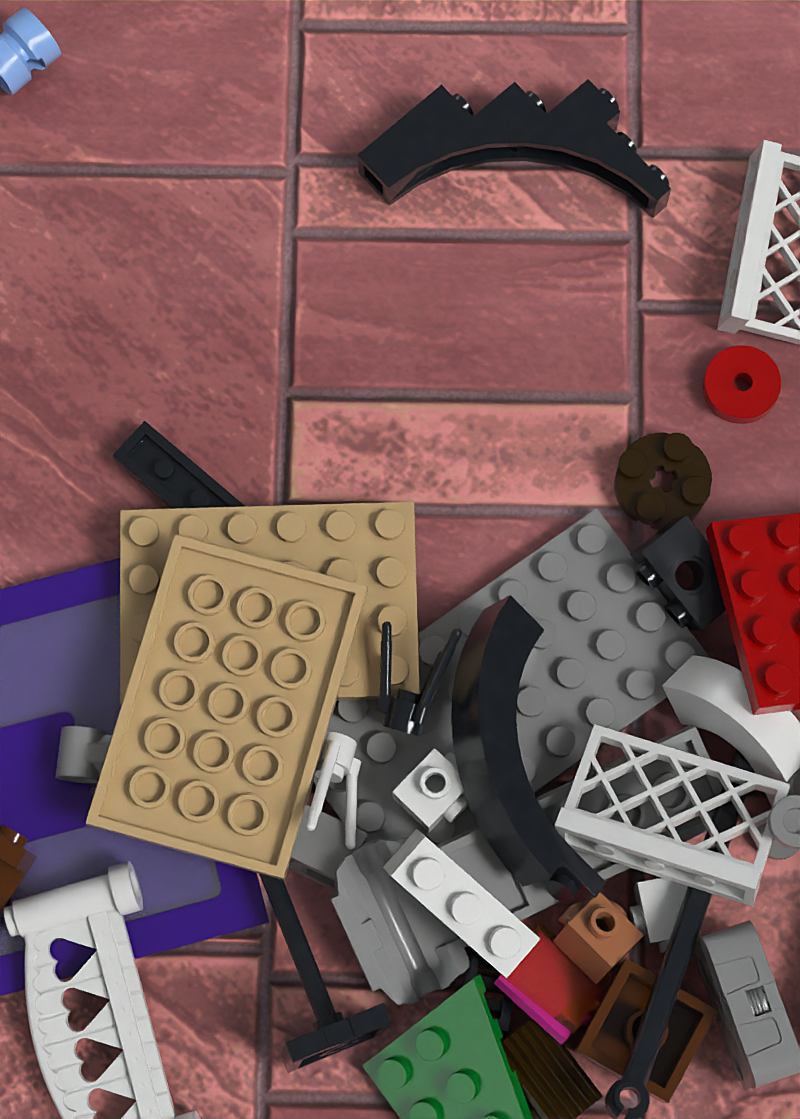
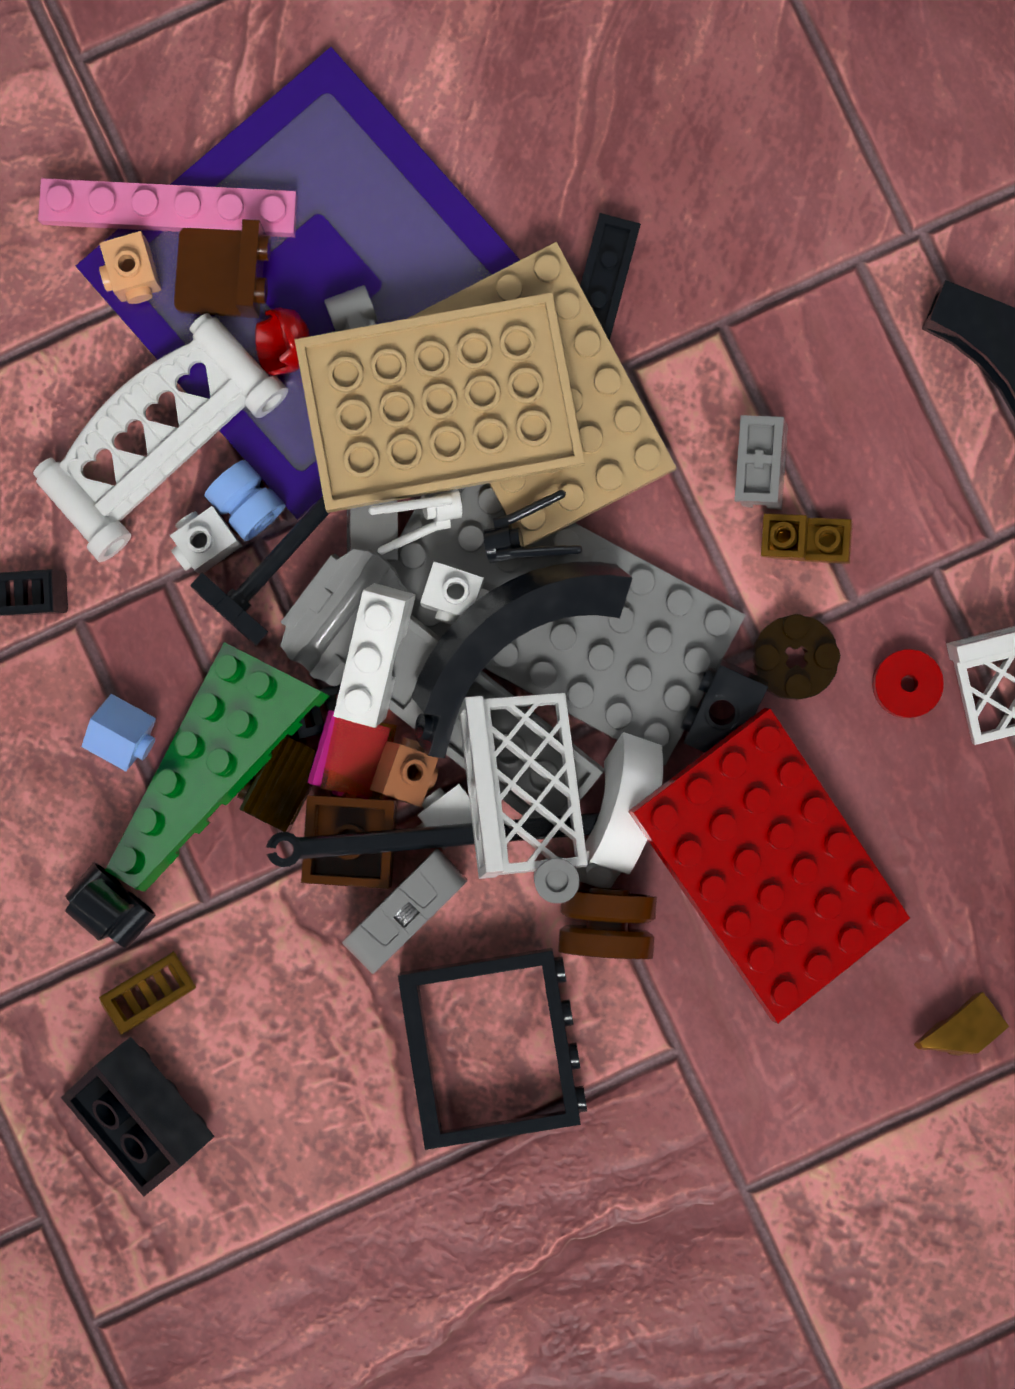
camera: 65 degrees right, 10 degrees up
none -> white brick [170,506,242,574]
none -> light blue wheel [204,460,286,541]
none -> red hair [255,307,310,376]
none -> light grey hinge [735,415,788,510]
none -> pearl gold slope [761,514,853,564]

